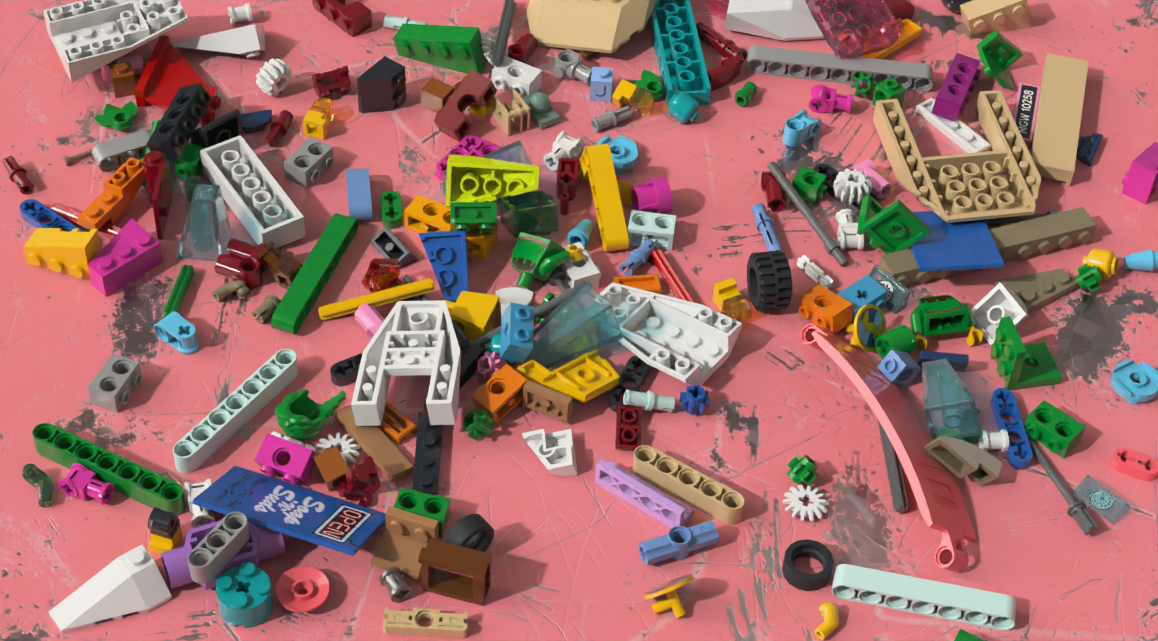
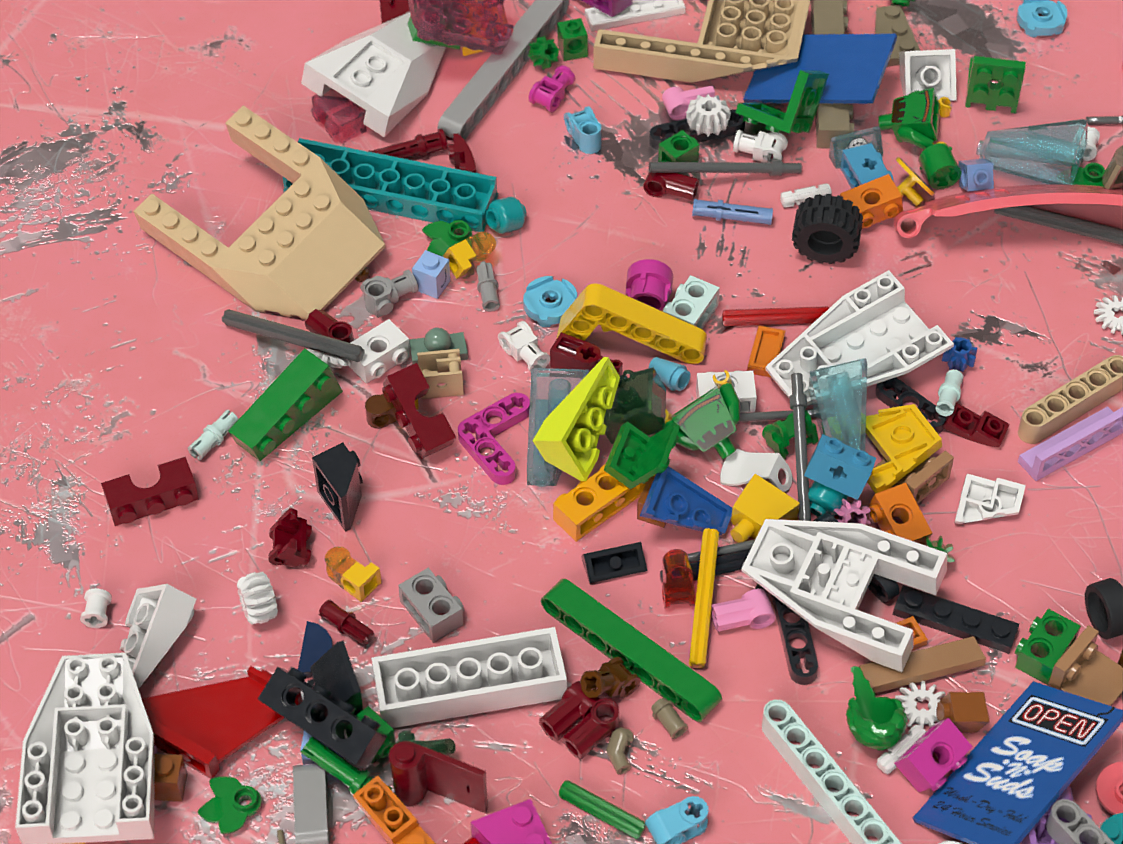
camera: 65 degrees left, 5 degrees up
clear light blue slope [176,184,231,261] -> none
dark red piece [338,456,381,507] -> none
medium blue beam [346,168,372,221] -> none
green beam [380,191,402,229] -> none
dark orange brick [421,78,454,113] -> none
medium blue pin [620,239,657,276] -> none
leg [712,277,752,322] -> none
green pin [735,82,757,106] -> none
green gear [787,454,818,485] -> none
dark blue tile [916,350,969,372] -> none
blue beam [990,388,1033,470] -> none
green brick [1024,400,1085,458] -> none

